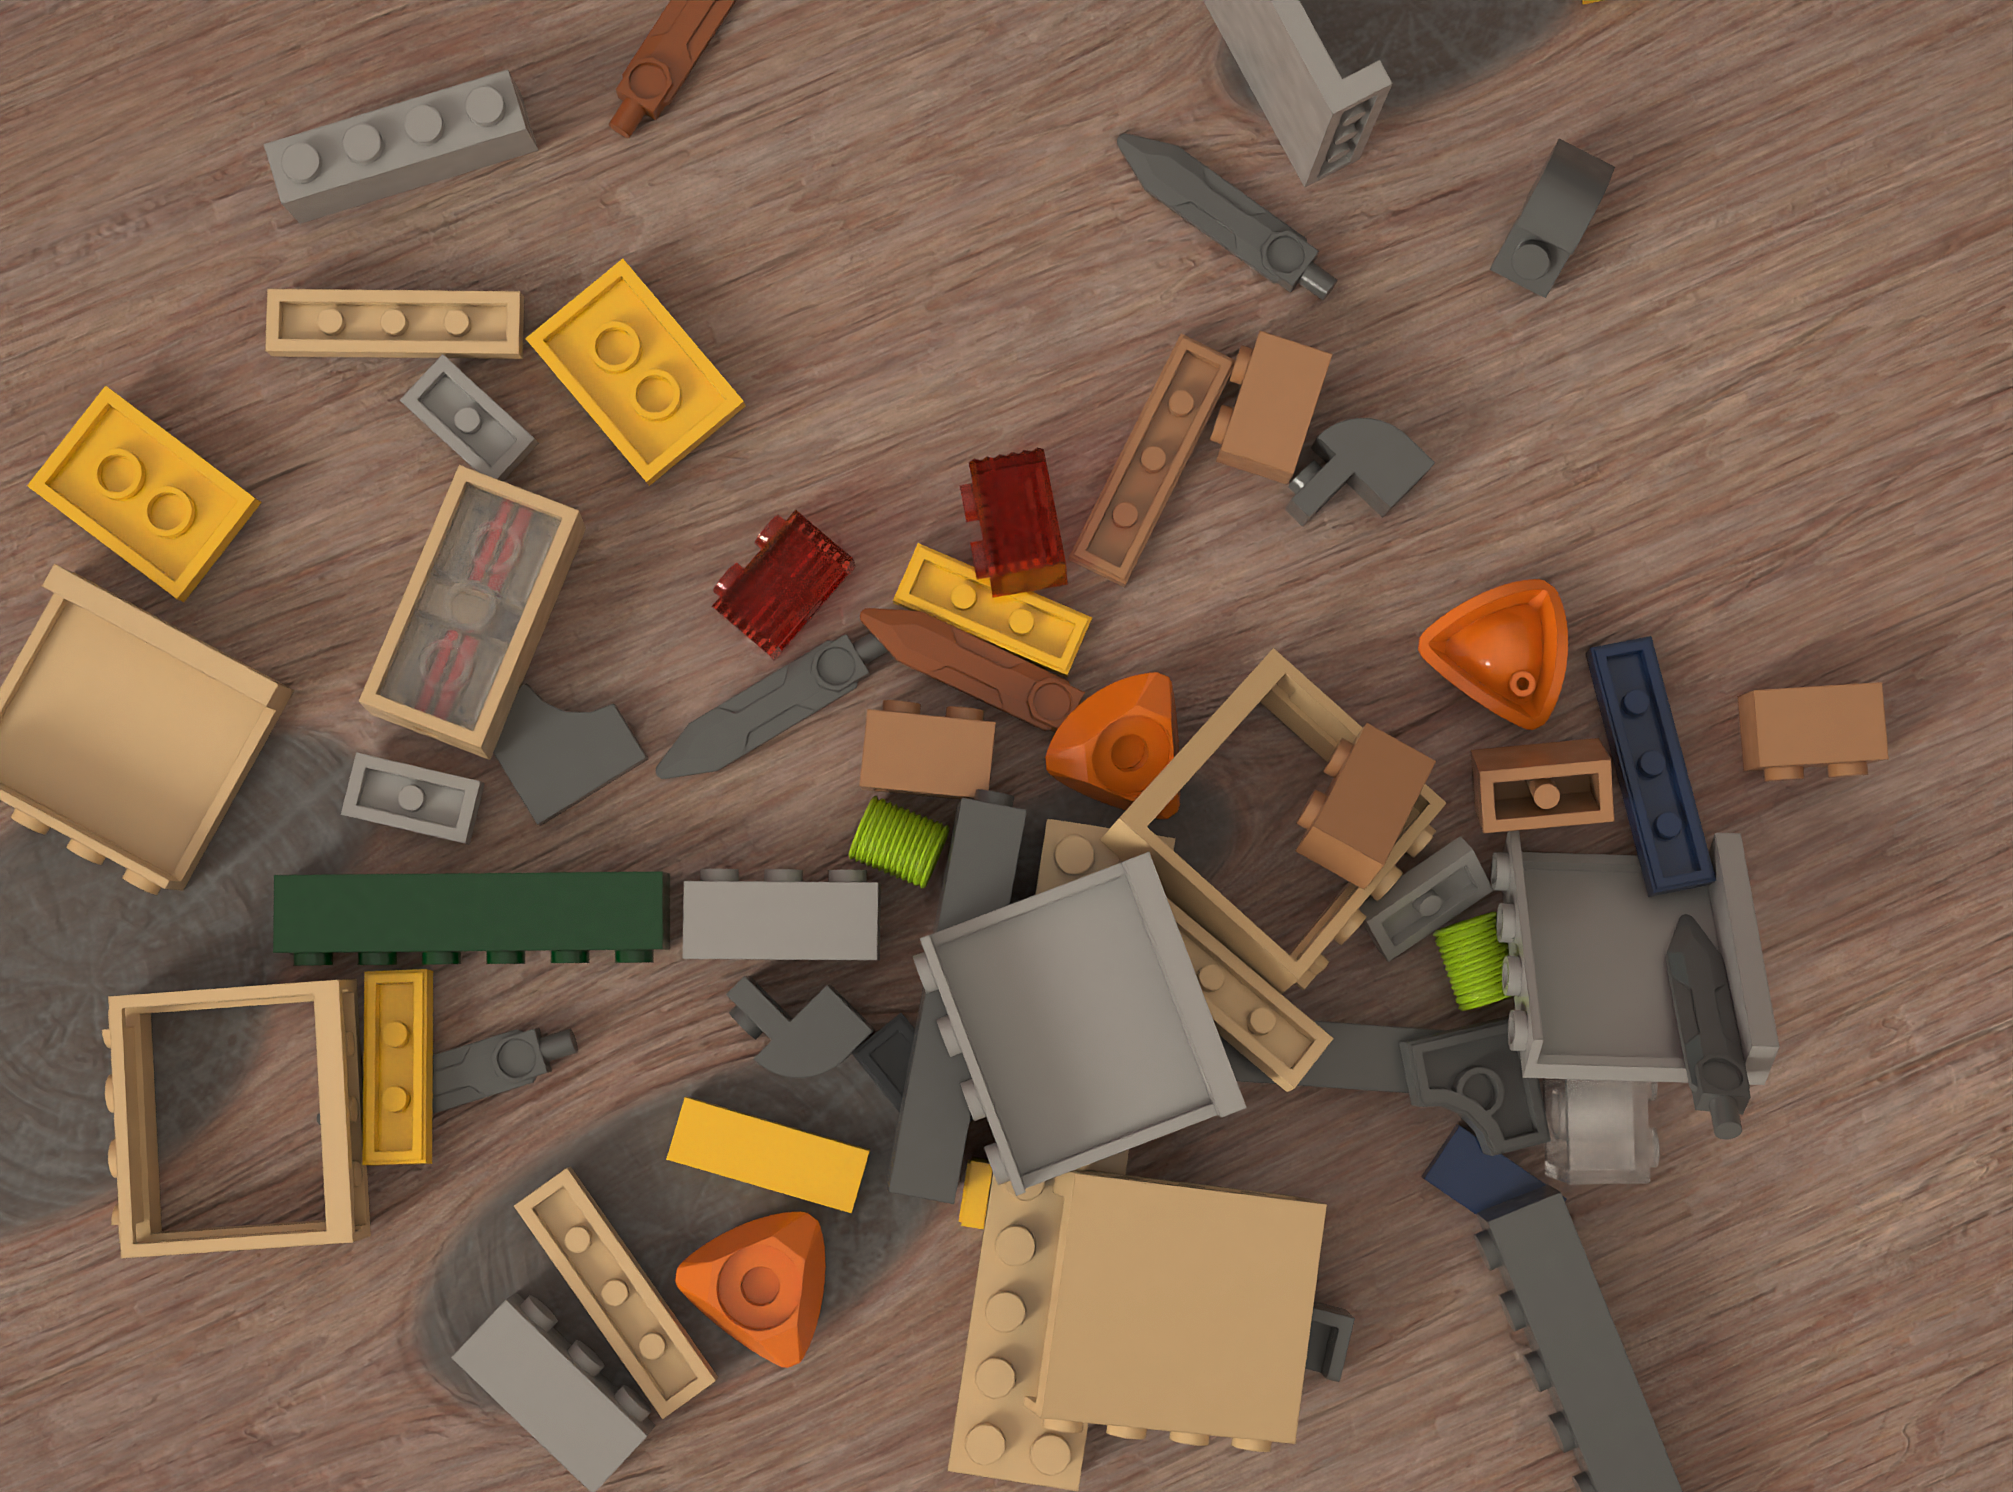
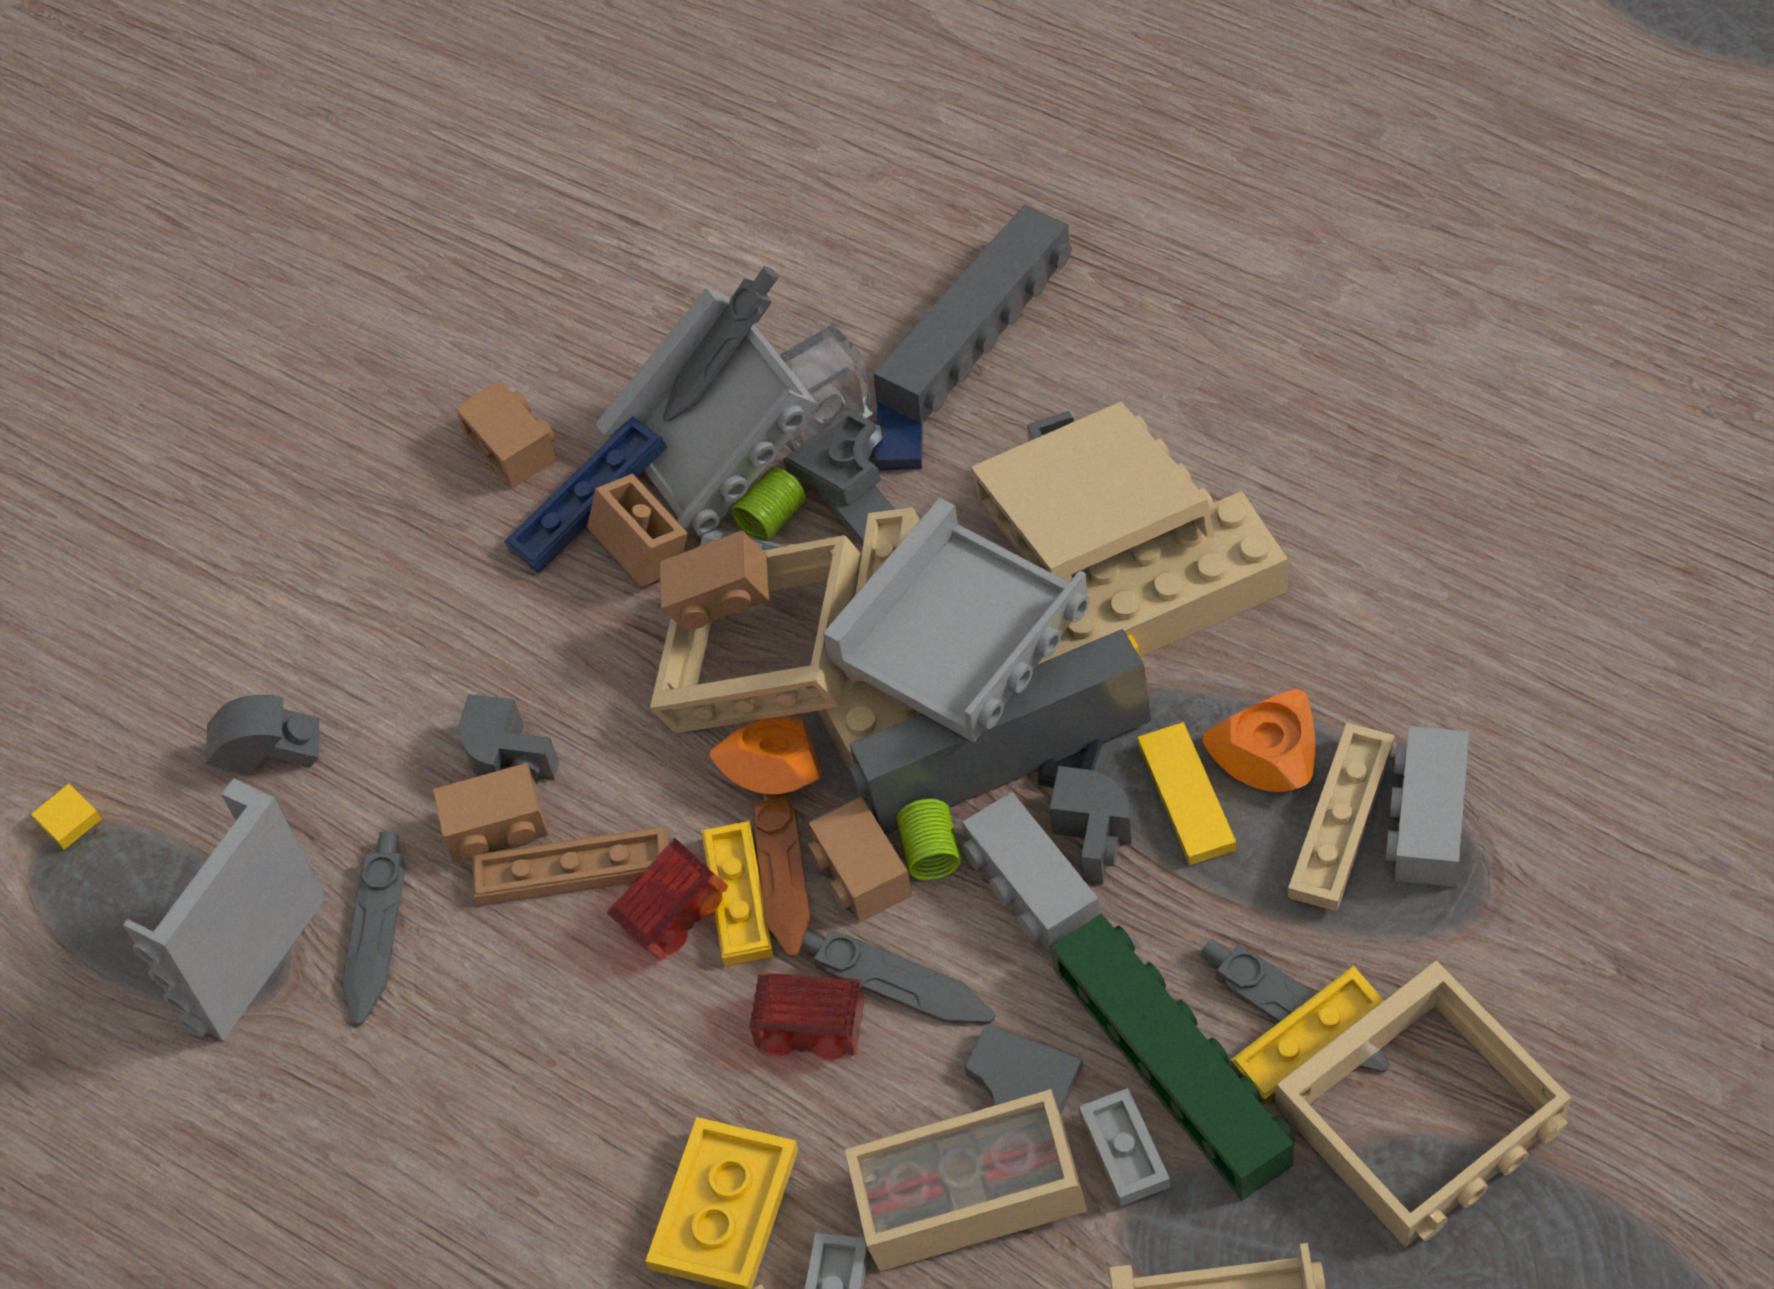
camera: 115 degrees left, 30 degrees down
orange hat [1418,579,1568,730] -> none

